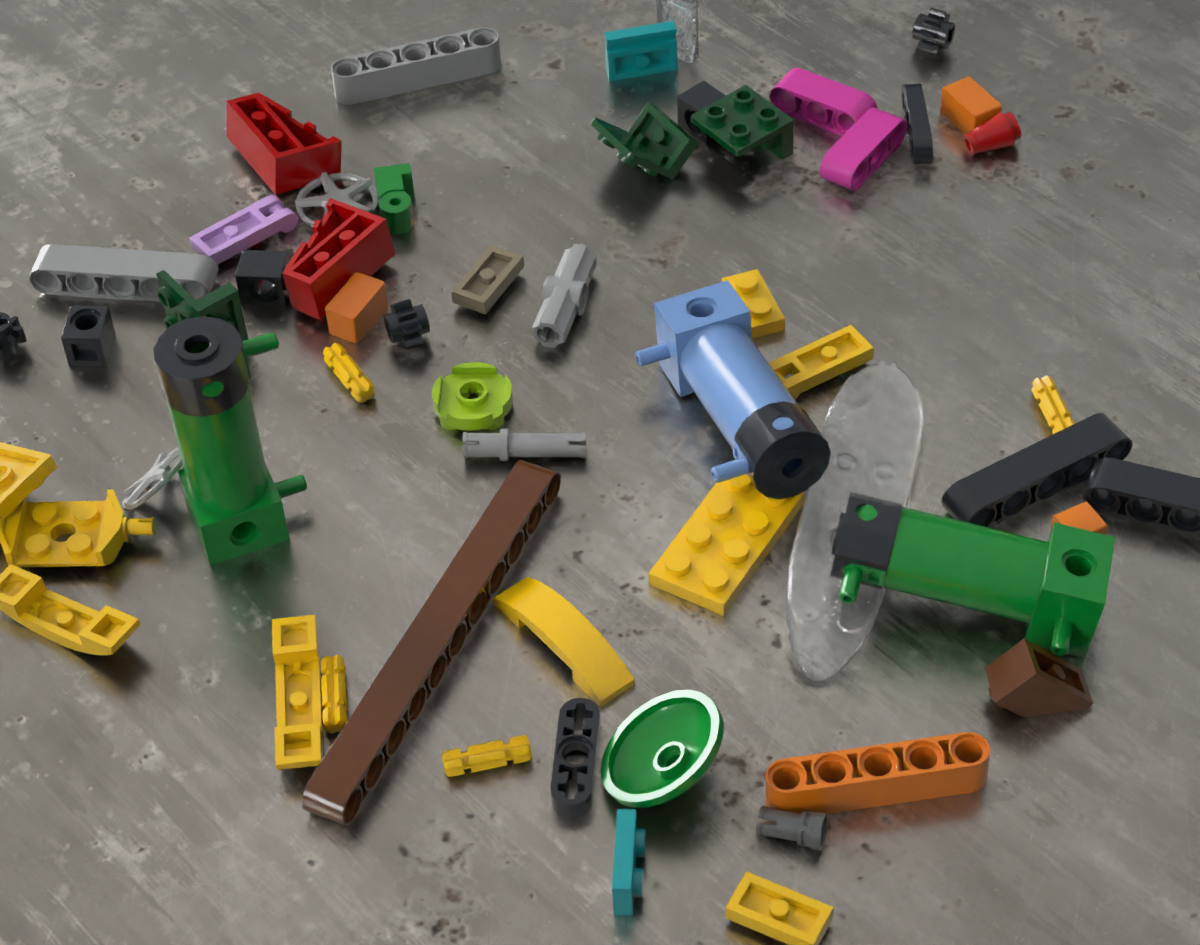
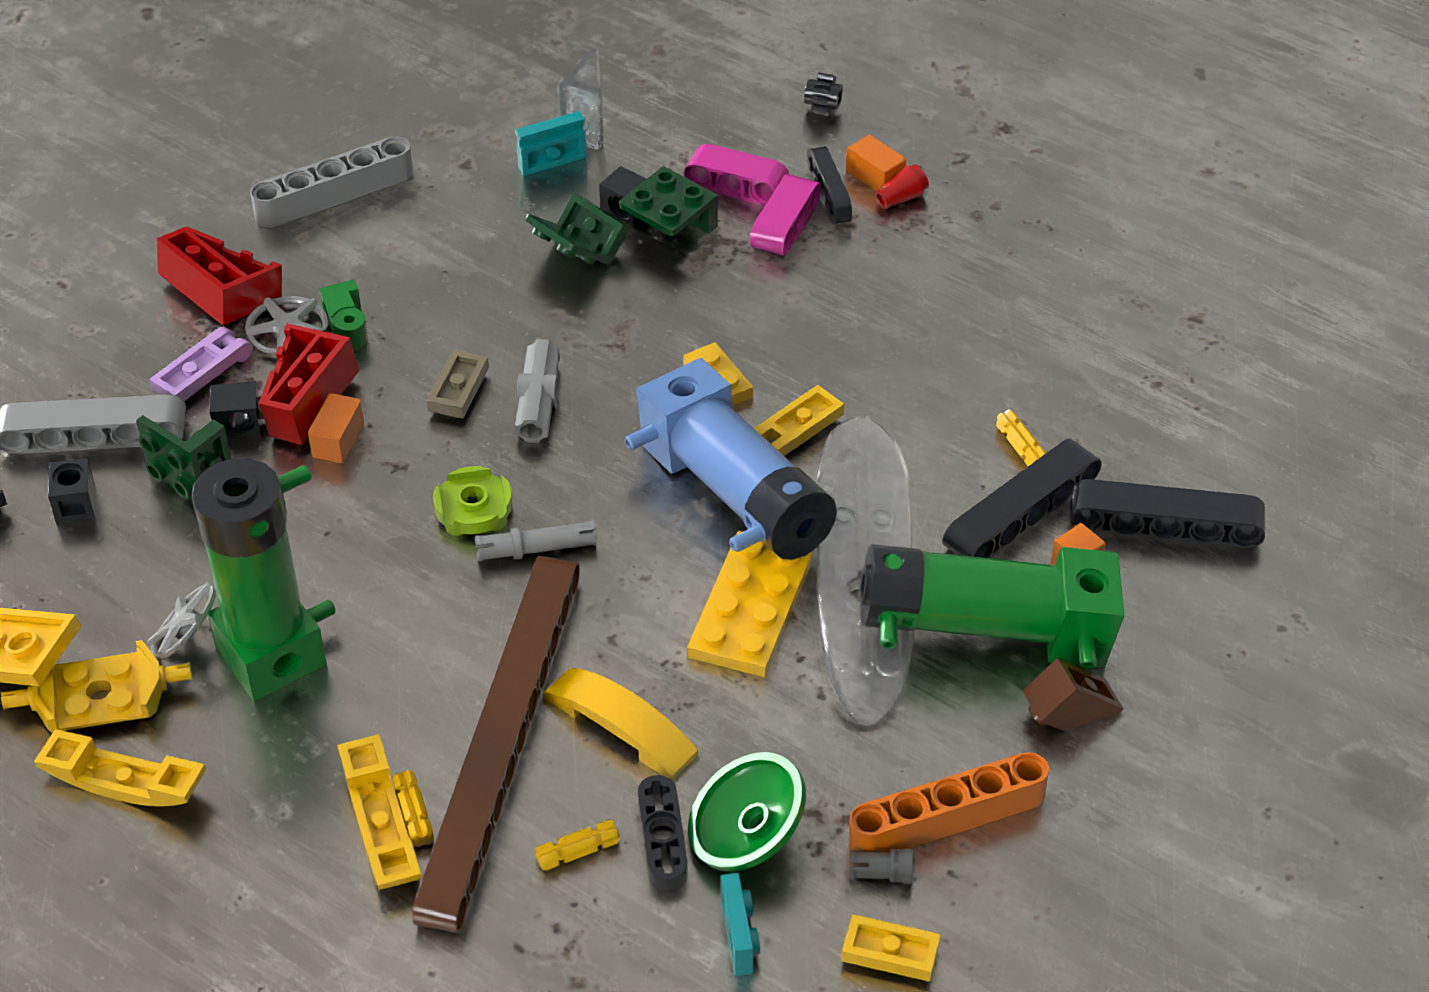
camera: 15 degrees left, 0 degrees up
yellow axle [323,343,375,403] -> none
black gear [383,299,430,349] -> none

